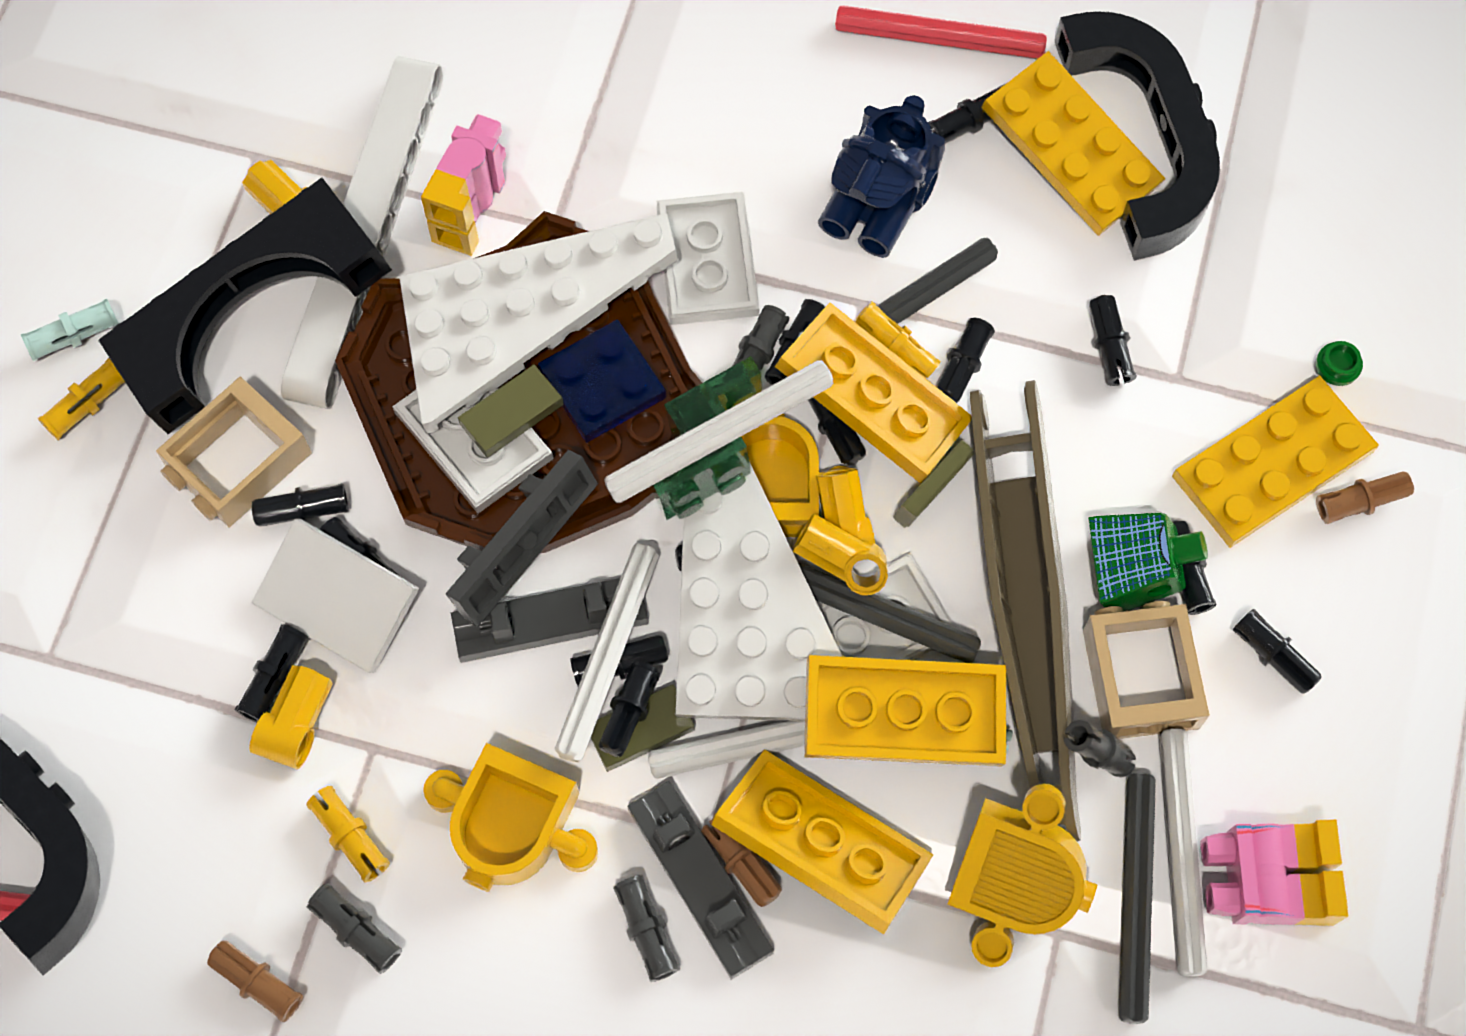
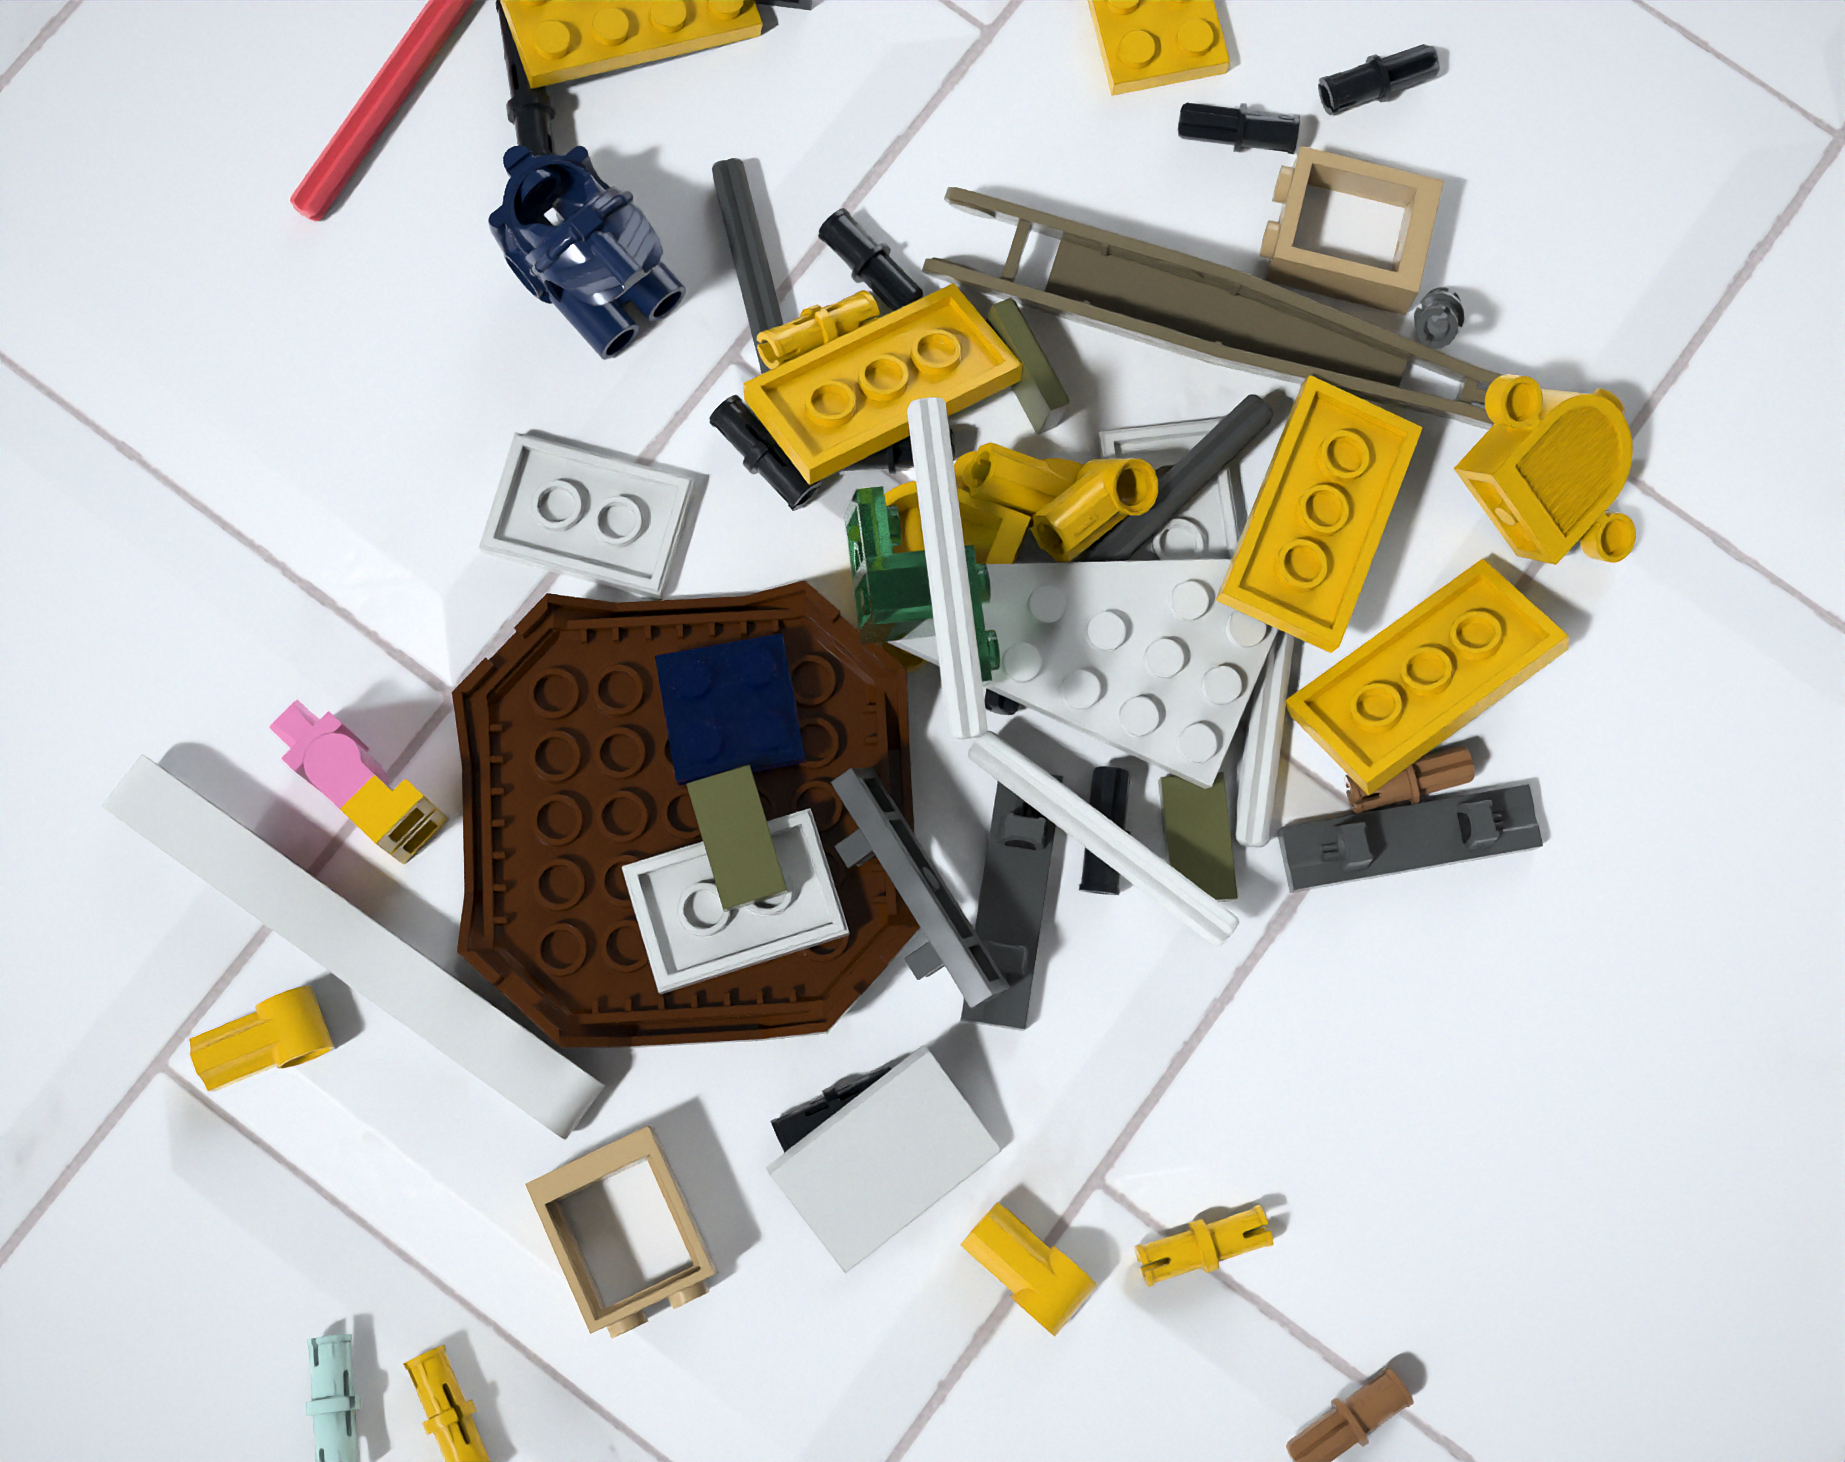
camera: 75 degrees left, 10 degrees up
black arch [98,177,392,434] -> none
black pin [234,624,309,723] -> none
black axle [251,483,349,527] -> none
dark grey pin [306,883,402,974] -> none
white wing [399,213,678,434] -> none
yellow piece [423,743,598,892] -> none
black axle [599,661,660,757] -> none
dark grey pin [613,875,680,982] -> none
dark grey pin [723,305,790,395] -> none
green torso [1088,513,1208,611] -> none
black axle [1089,294,1137,386] -> none
dark grey axle [1119,773,1156,1024] -> none
white axle [1159,728,1208,976] -> none
bright pink hips [1200,819,1349,926] -> none

